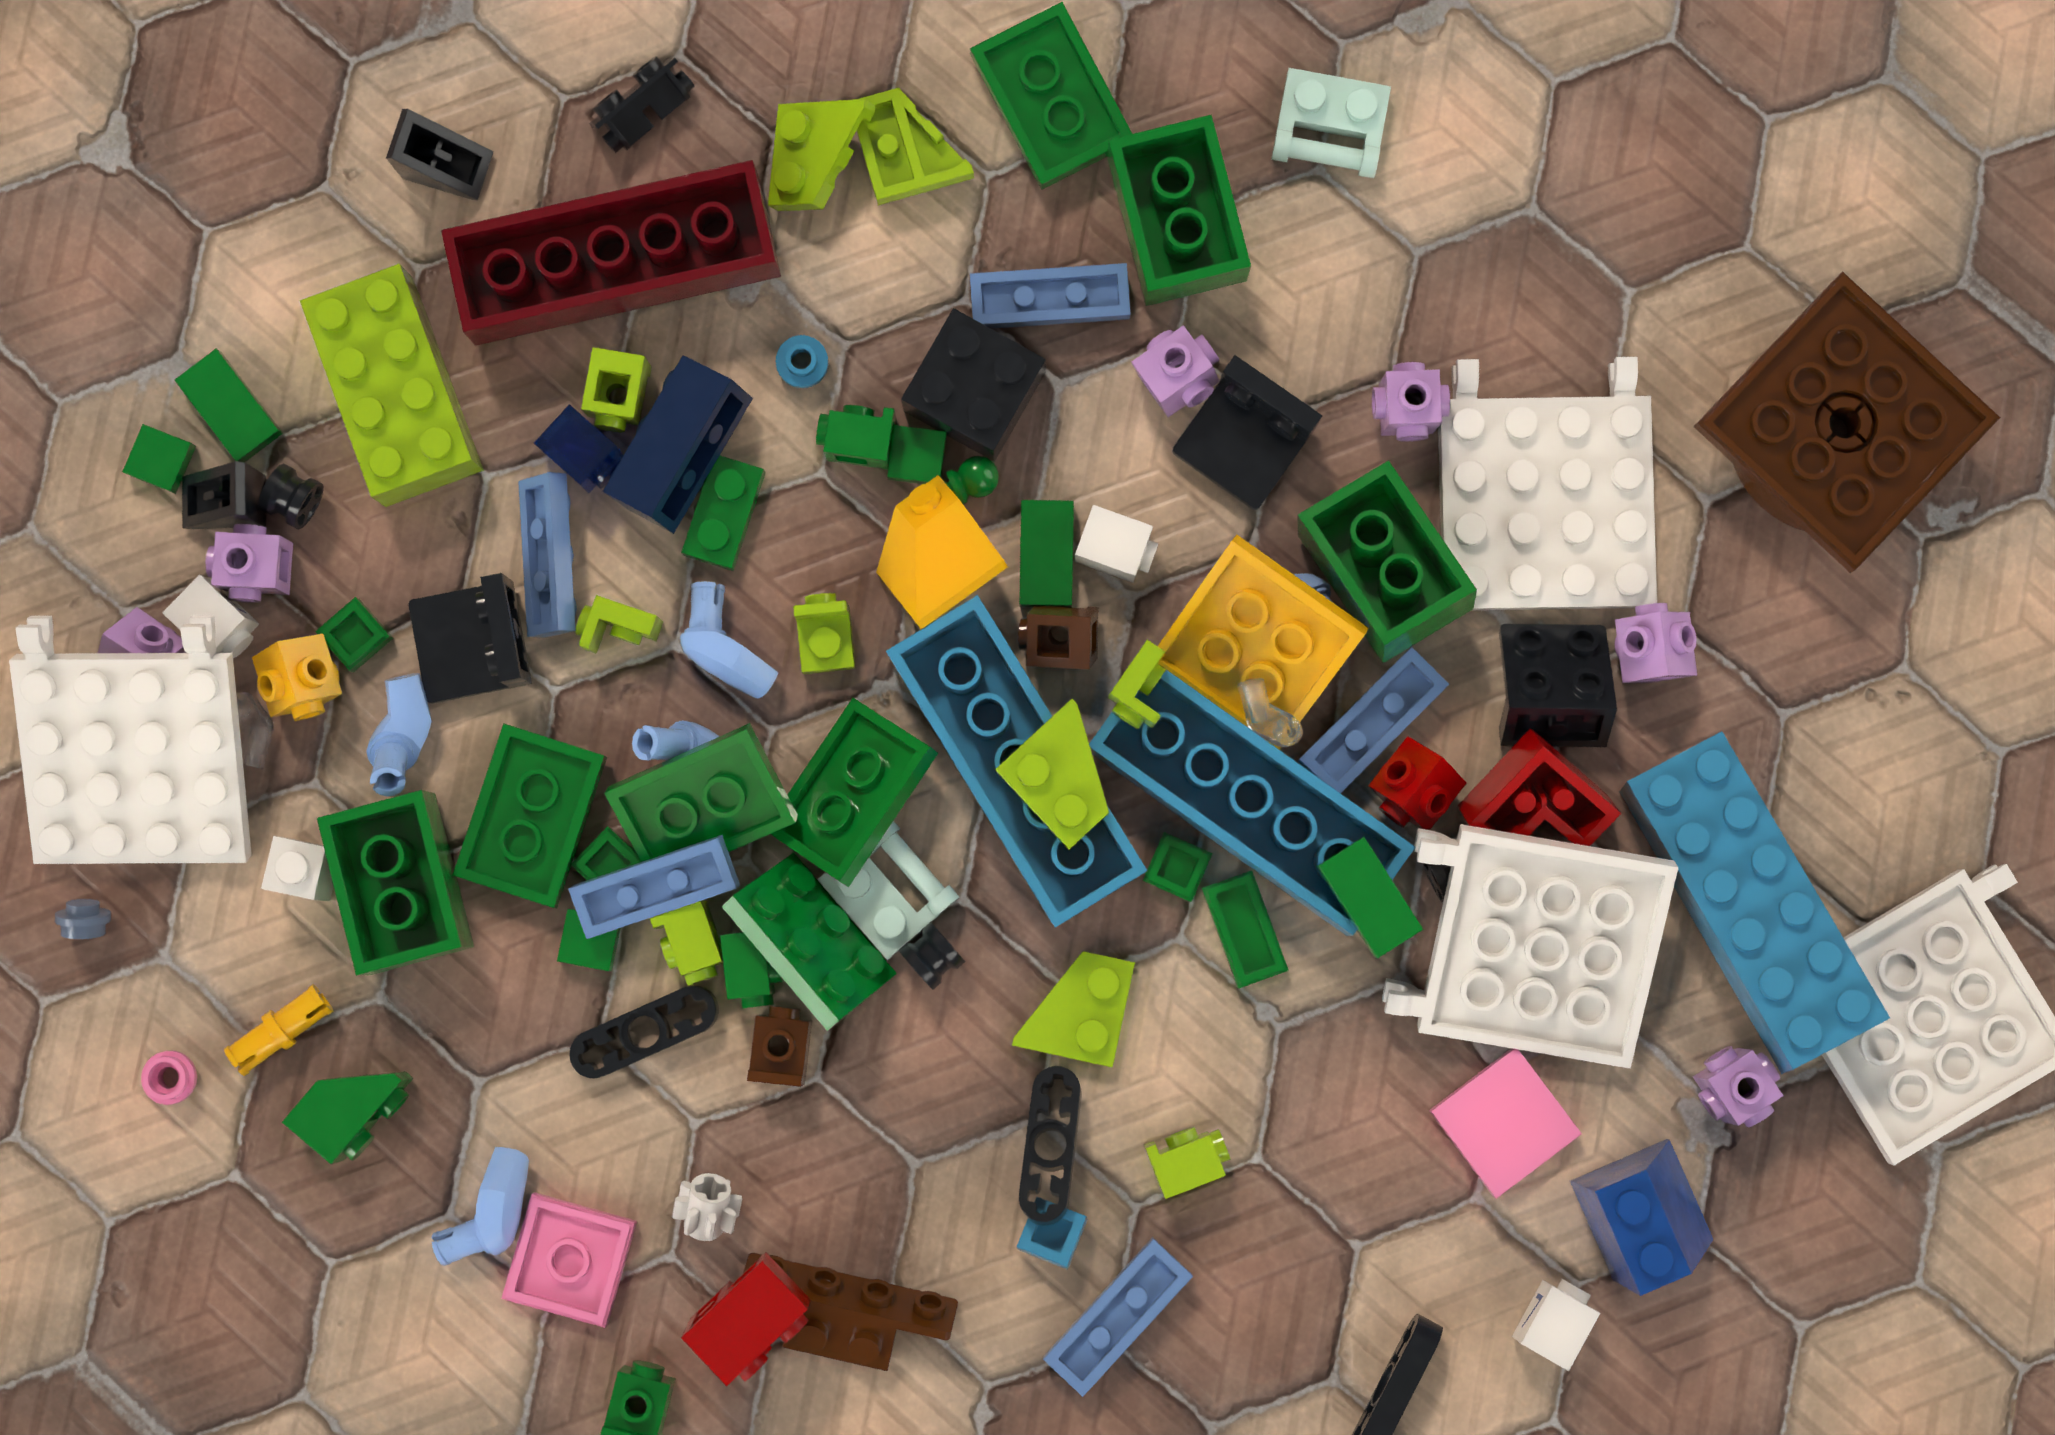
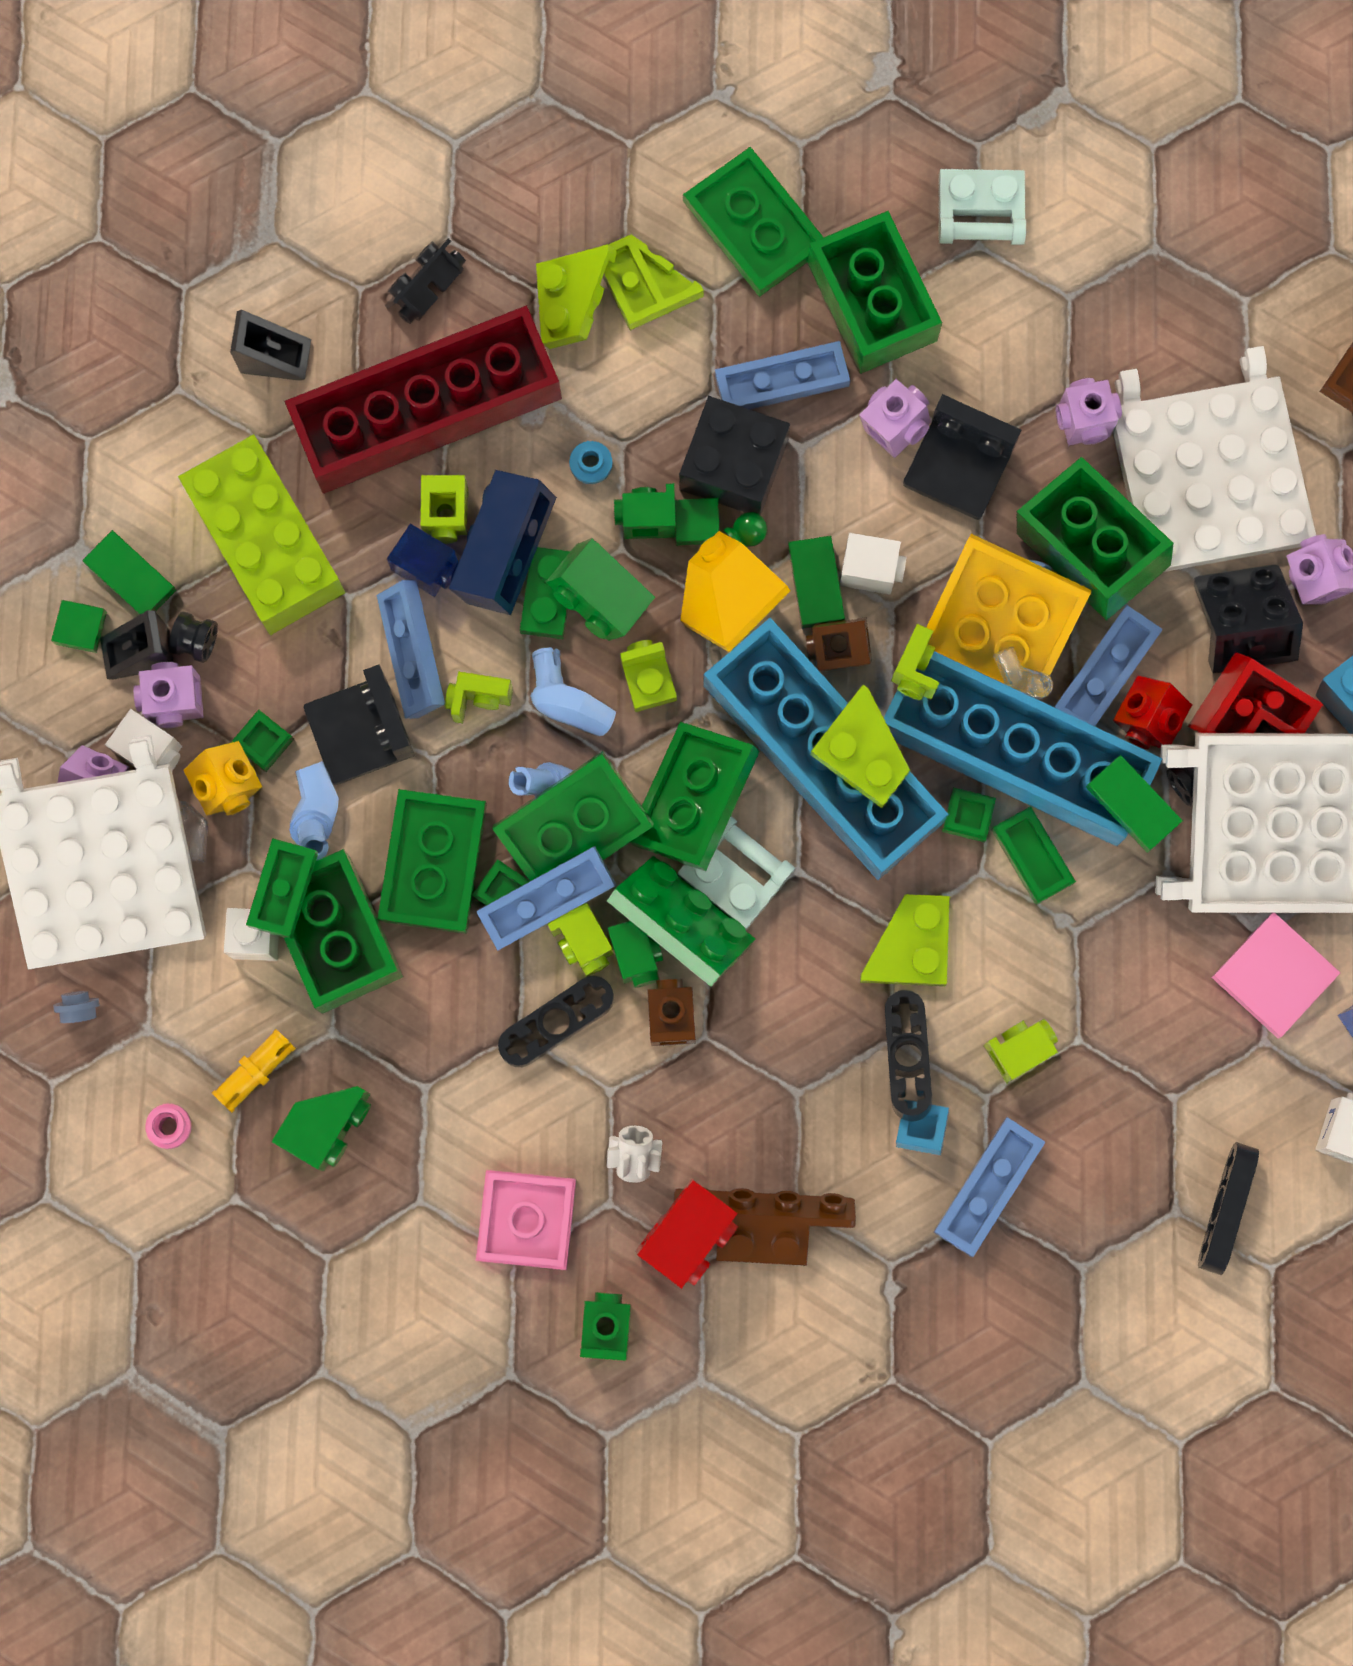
camera: 10 degrees left, 5 degrees down
light blue arm [432,1147,529,1266] -> none
green tile [557,909,621,971] -> none
black wheel [899,922,966,990] -> none
none -> green plate [246,838,318,939]
none -> green brick [545,538,655,641]

